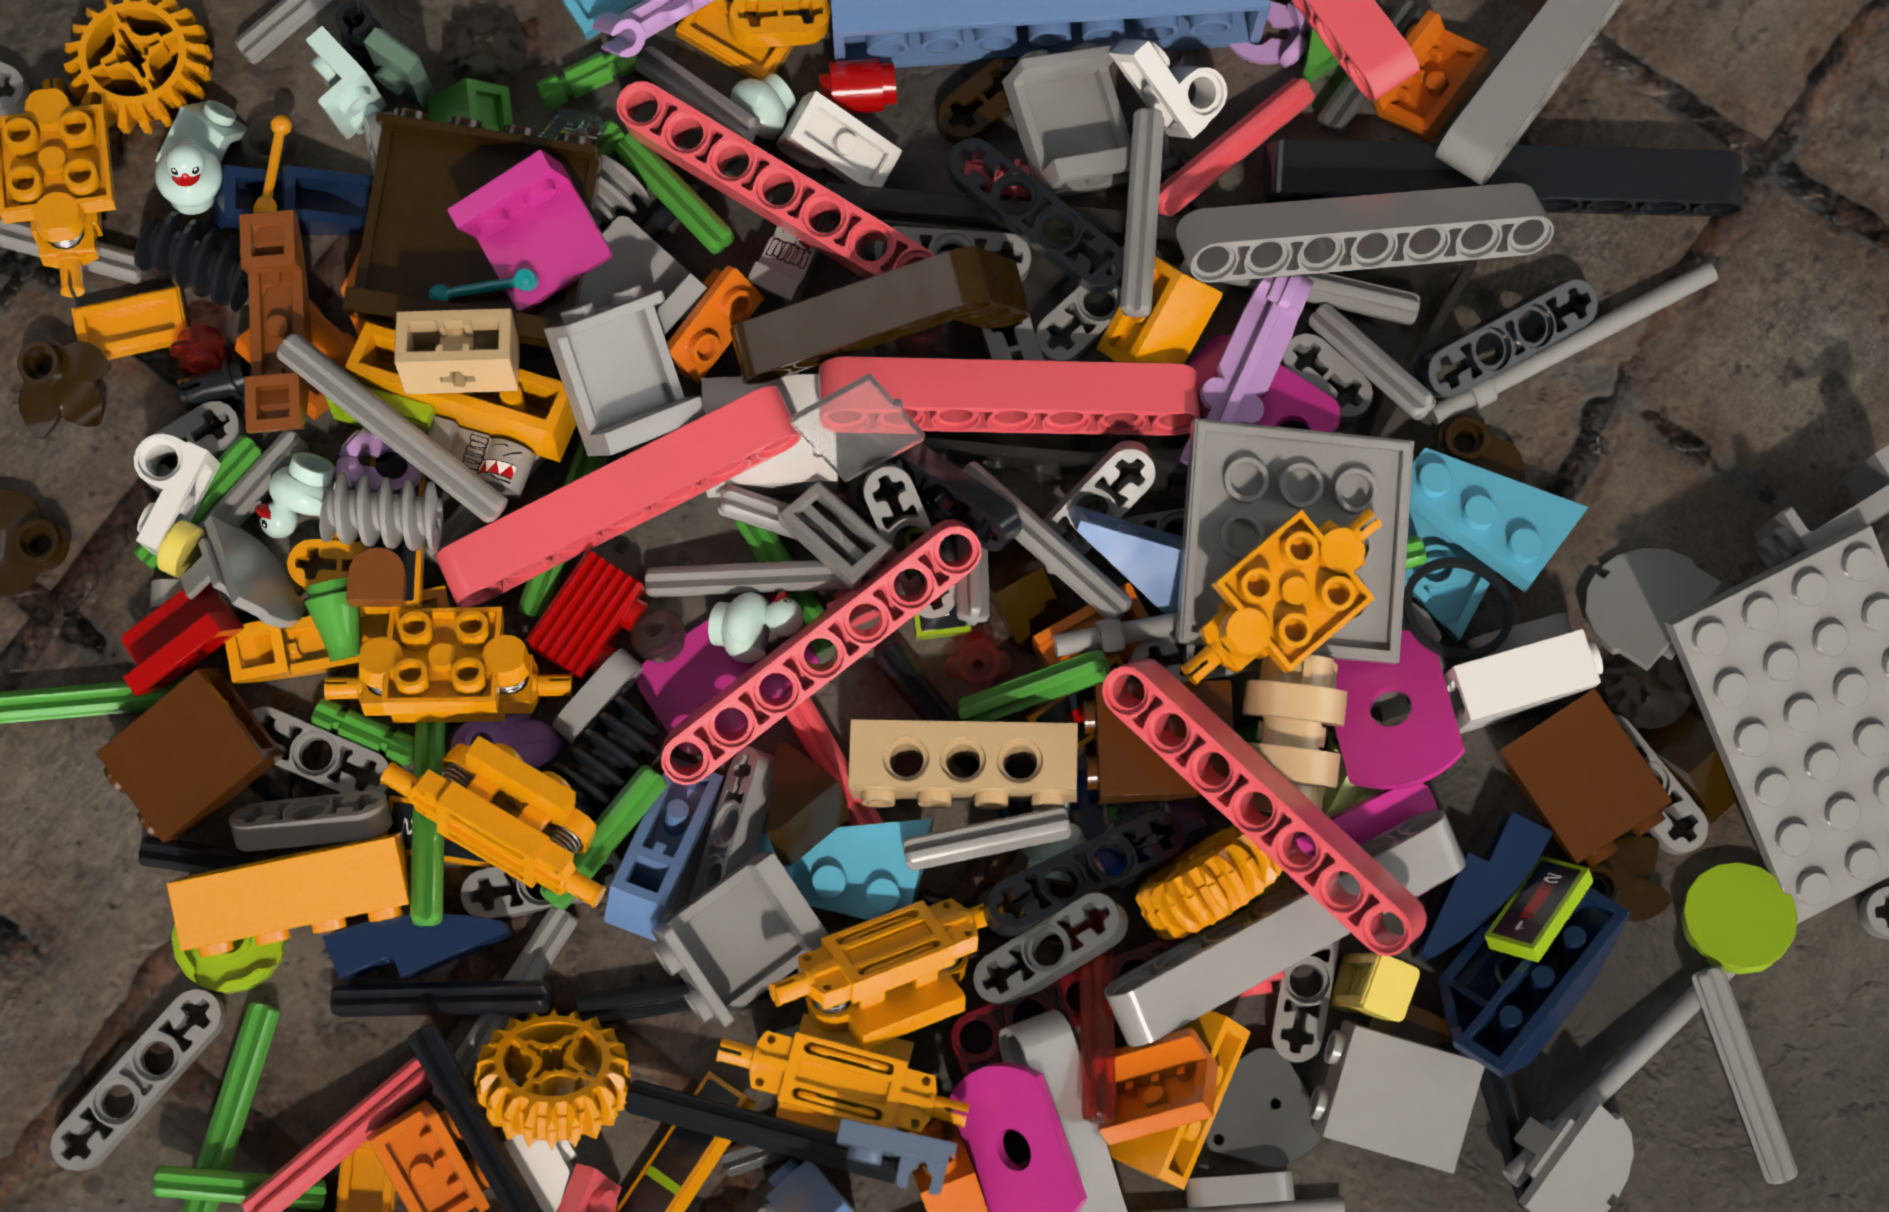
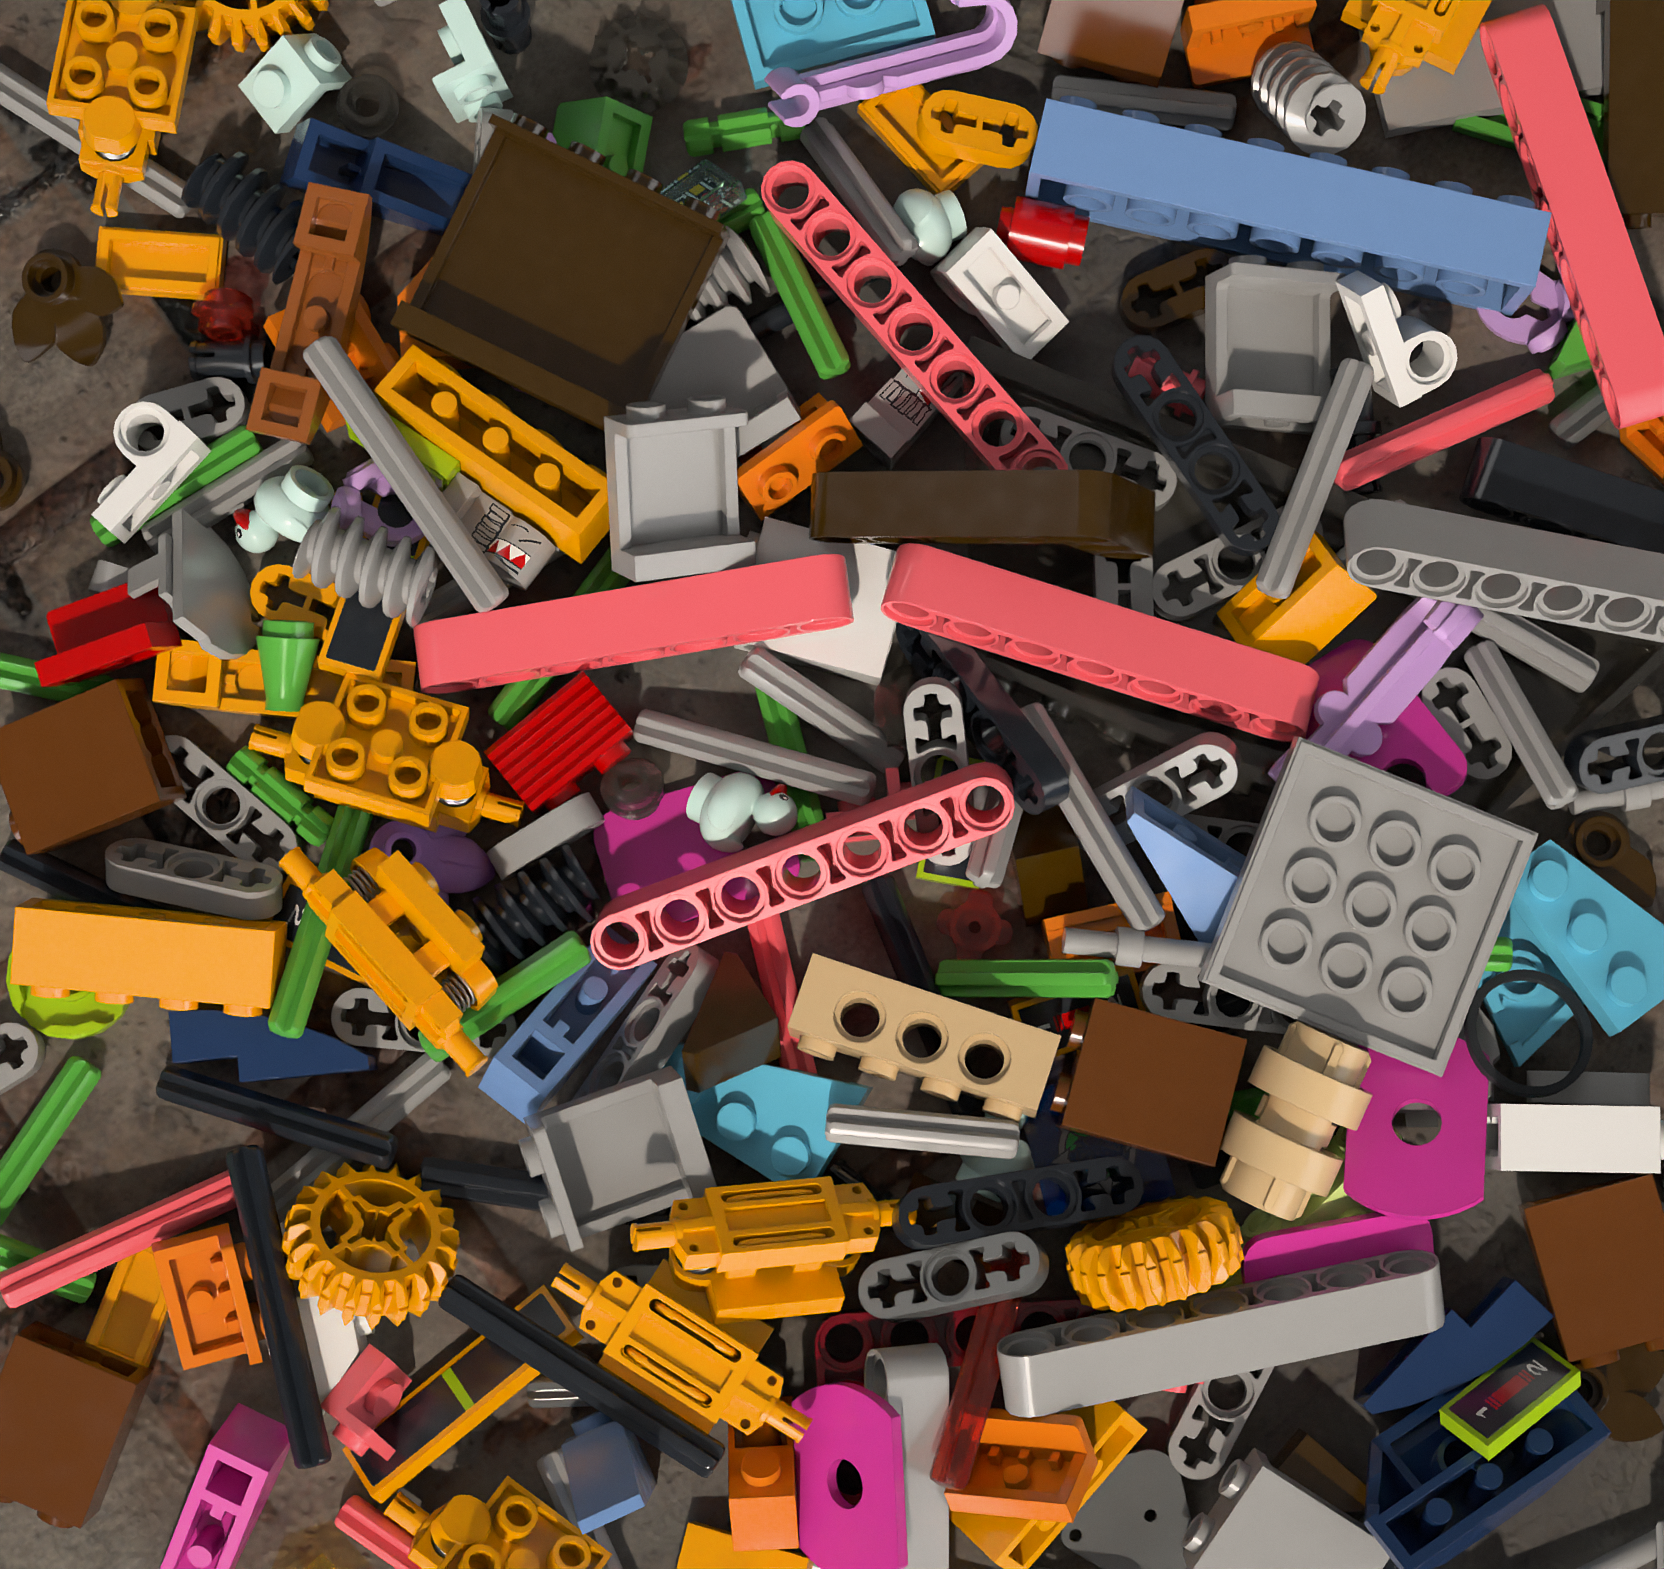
camera: 25 degrees right, 5 degrees up
light aqua animal [155,141,223,215] -> none
light yellow tile [157,520,205,579] -> none
light orange hinge [253,114,292,213] -> none
dark orange tile [346,547,407,607] -> none
sand green plate [364,27,434,110] -> none
tan brick [394,308,520,394] -> none
teal hinge [429,269,539,302] -> none
dark pink bracket [447,149,613,313] -> none
light grey tile [777,480,895,591] -> none
clear piece [790,373,925,482] -> none
sand blue plate [836,1118,958,1196] -> none
coral beam [1102,658,1426,956] -> none
light orange piece [1180,508,1382,685] -> none
light yellow slope [1329,953,1420,1021] -> none

